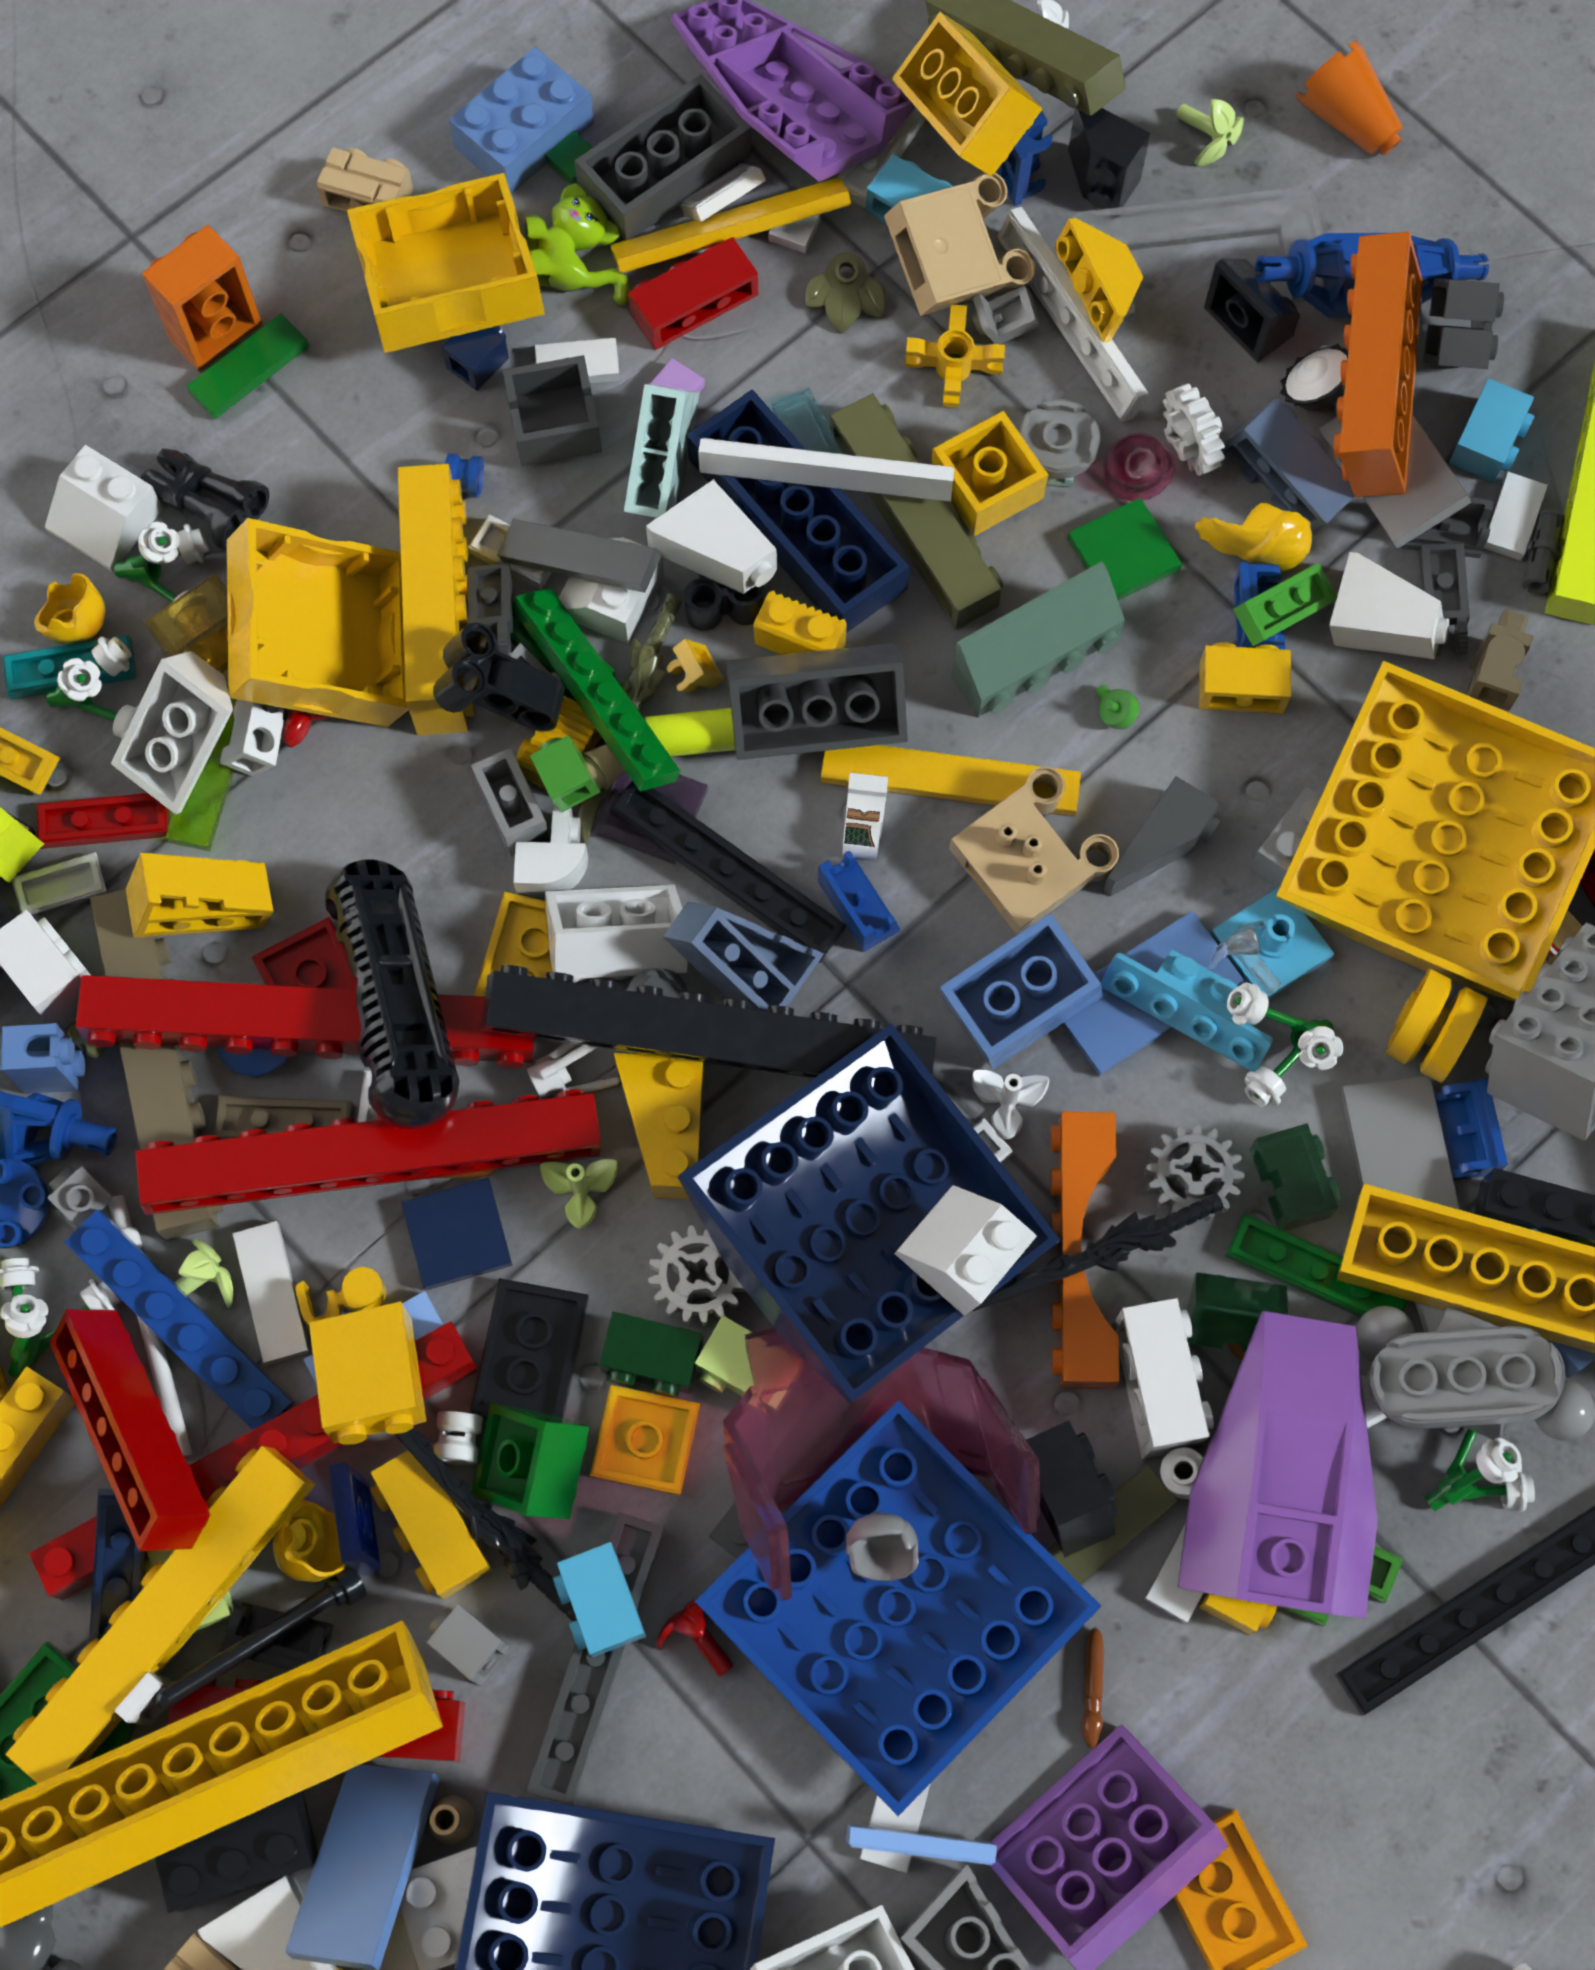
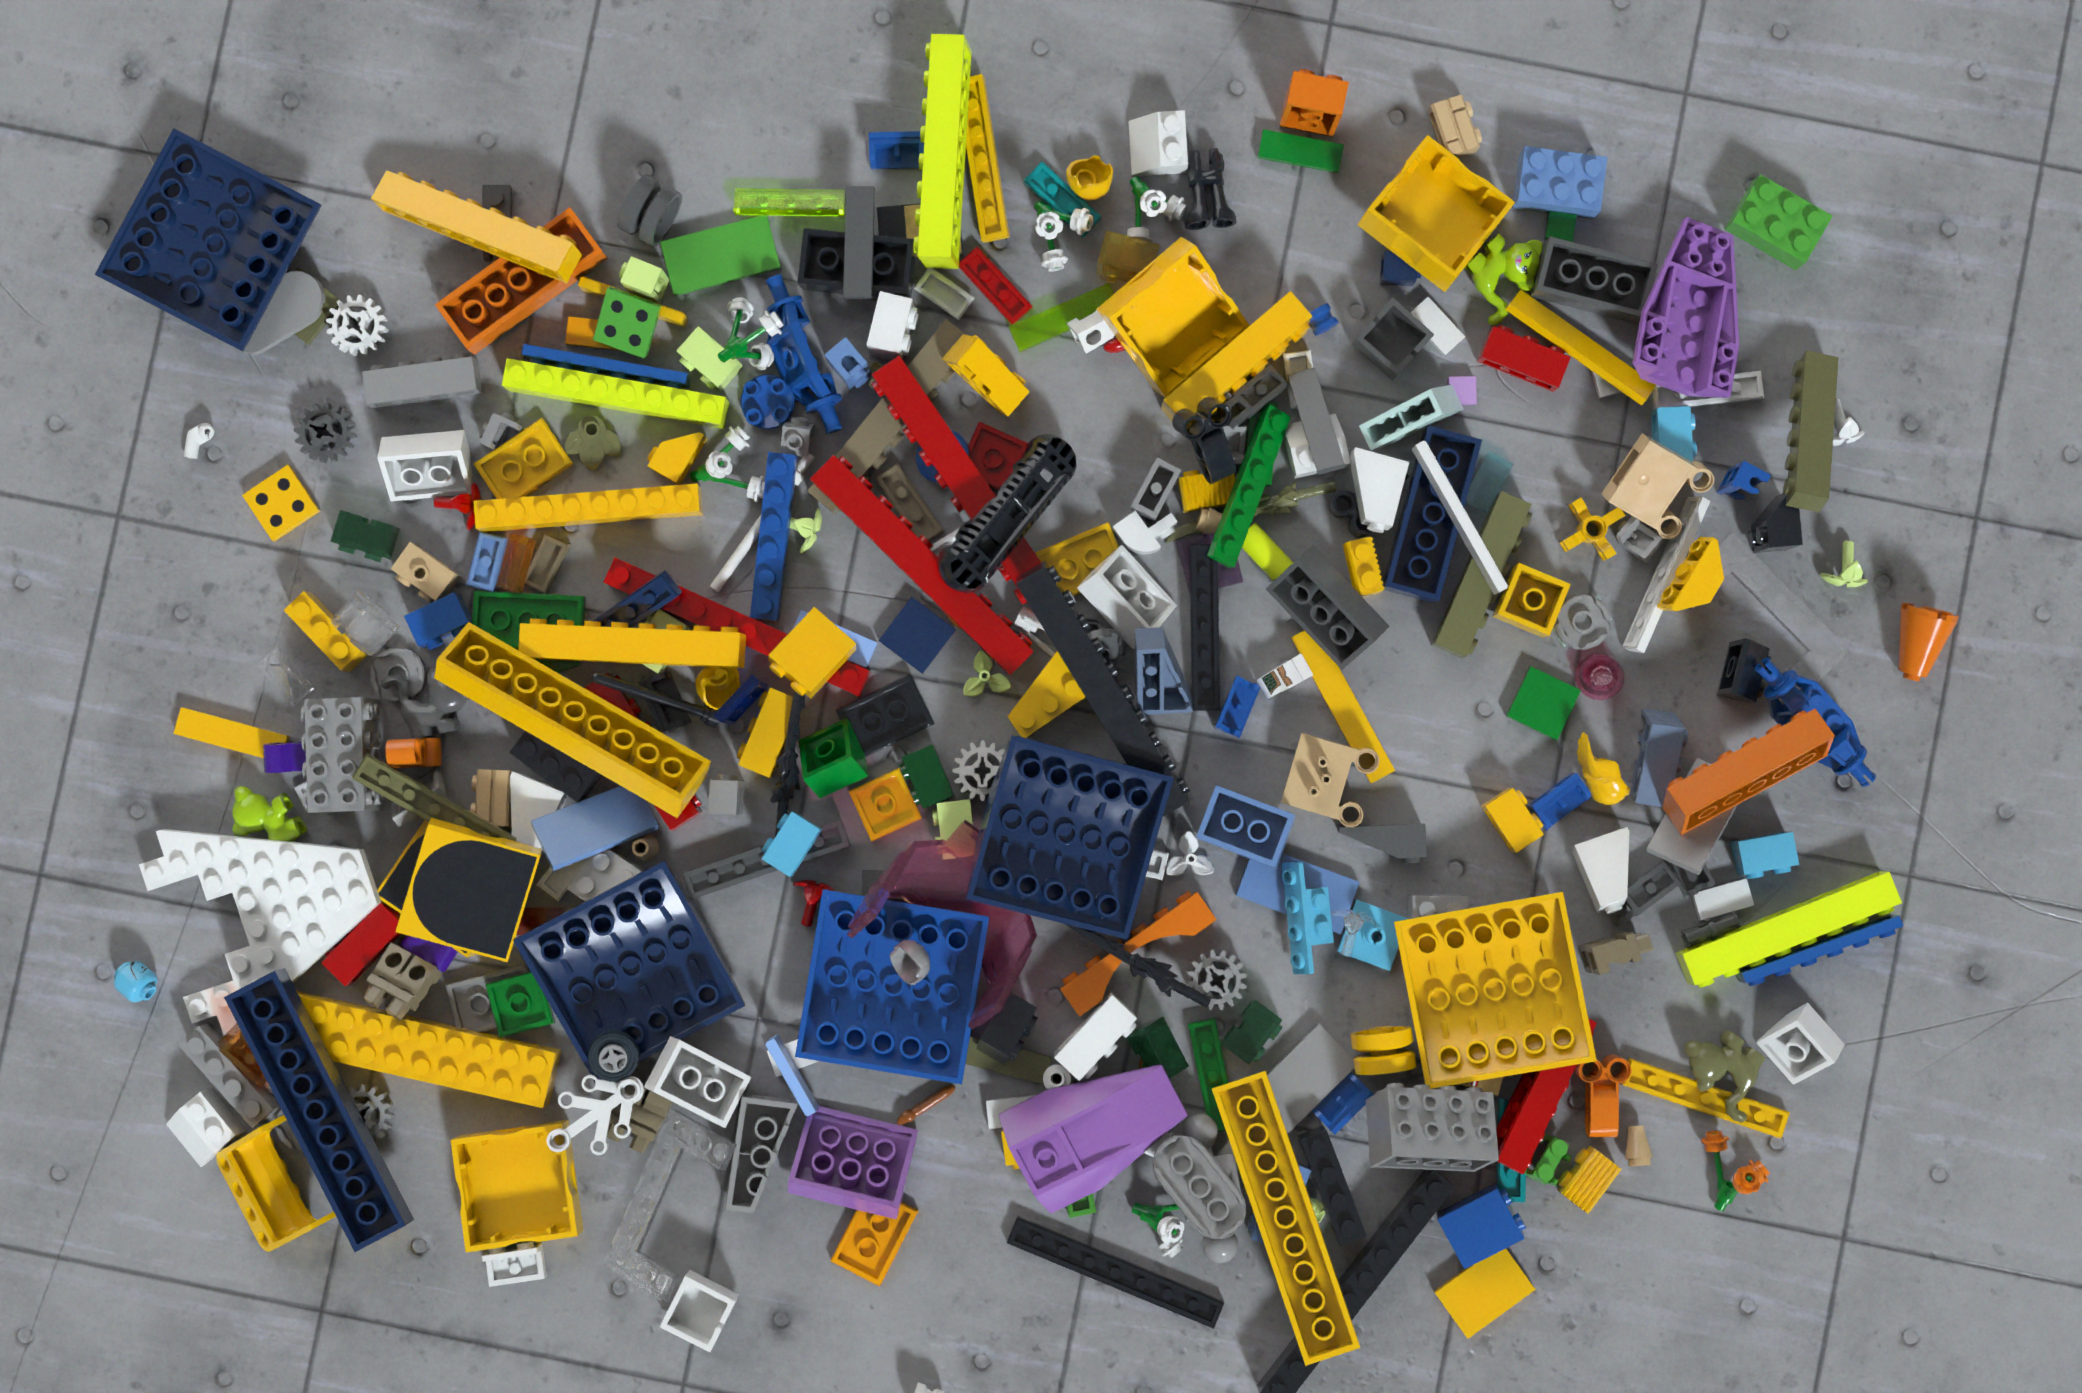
camera: 55 degrees right, 15 degrees up
red brick [49,1309,210,1551] -> none
white slope [111,651,233,815] -> none
white tile [115,1672,174,1726] -> none
white tile [232,1221,311,1366] -> none
yellow leg [295,1267,386,1326] -> none
white wheel [433,1411,483,1465] -> none
bright green brick [530,735,600,812] -> none
yellow tile [666,639,724,693] -> none
white tile [679,163,766,222] -> none
olive plate [805,253,885,334] -> none
yellow brick [892,12,1043,177] -> none
white slope [894,1185,1037,1316] -> none
sand green slope [951,561,1125,718] -> none
bright green piece [1096,685,1139,729] -> none
white gear [1163,383,1225,475] -> none
white plant [1227,982,1343,1107] -> none
bright green plate [1233,562,1337,646] -> none
white piece [1280,344,1348,411] -> none
dark grey piece [1423,278,1504,369] -> none

